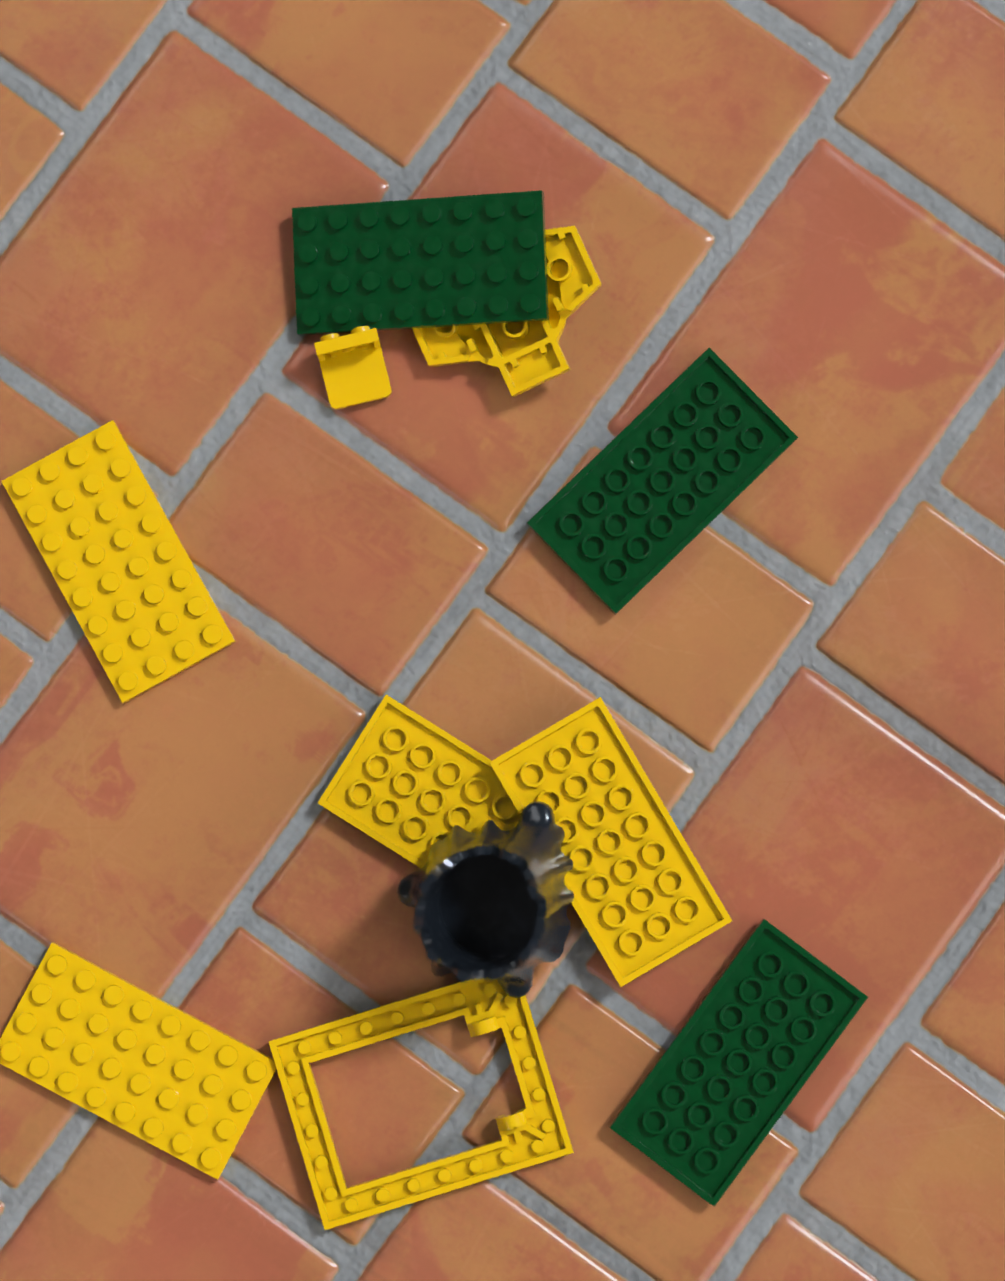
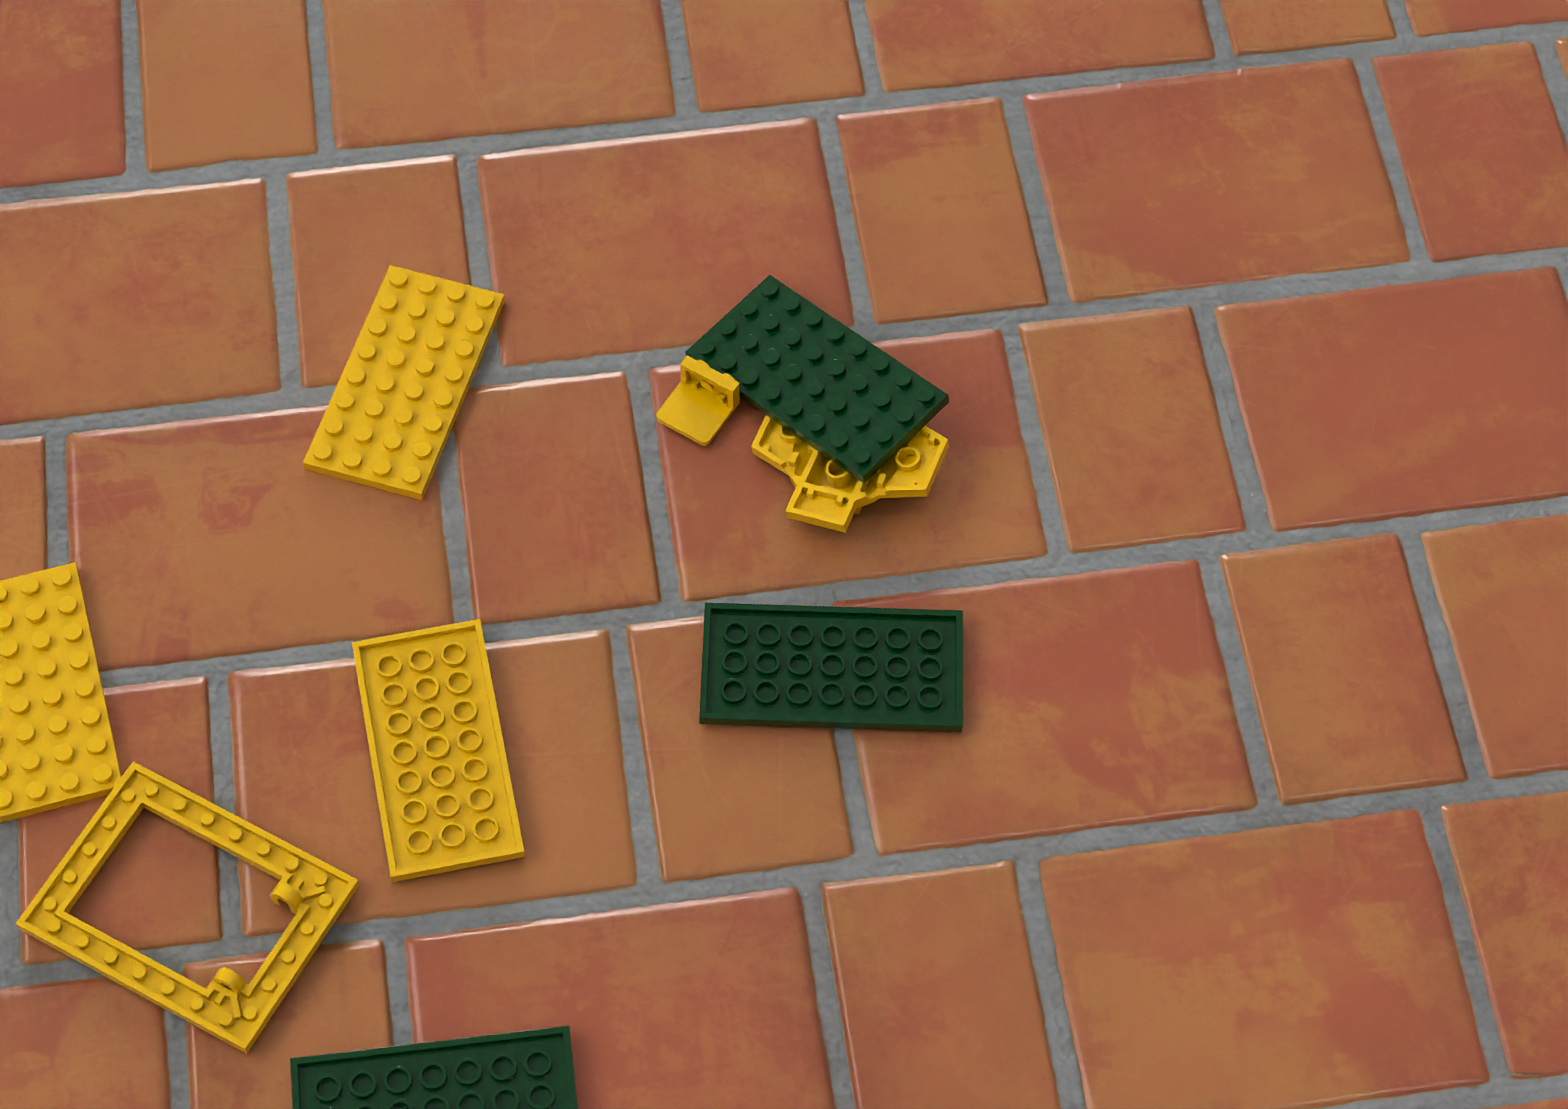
camera: 45 degrees right, 25 degrees down
black piece [397,801,574,998] -> none
yellow plate [489,697,732,987] -> none

